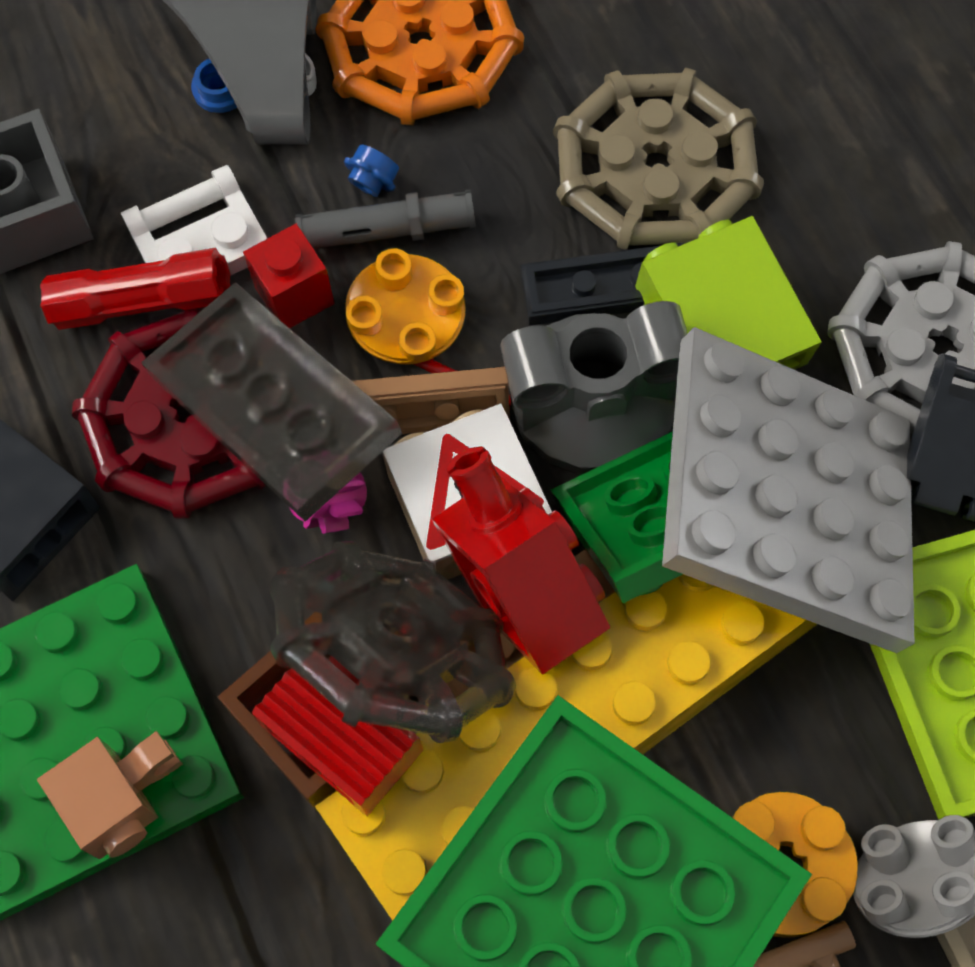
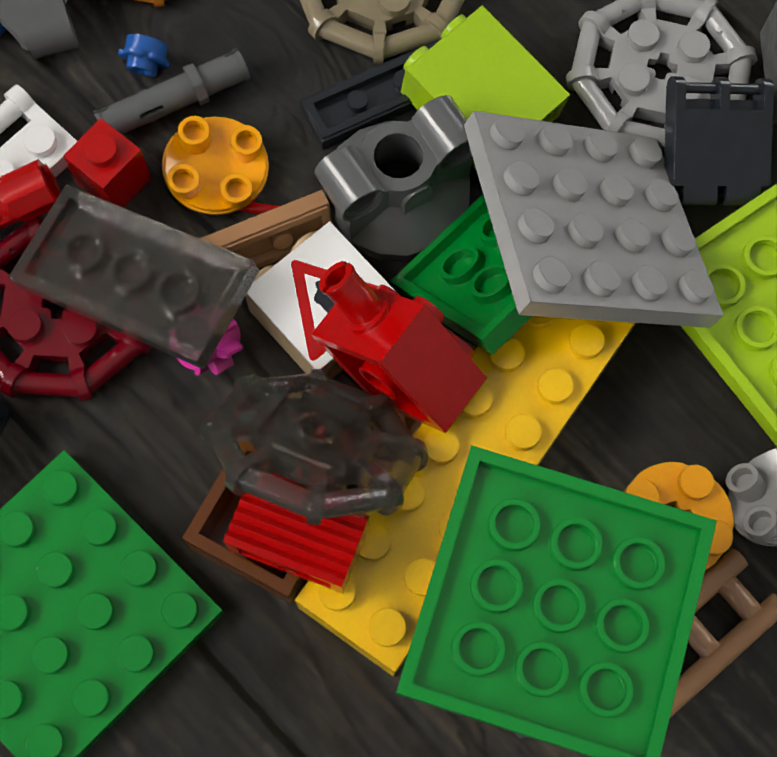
camera: 25 degrees left, 5 degrees up
nougat brick [37,731,183,859] -> none

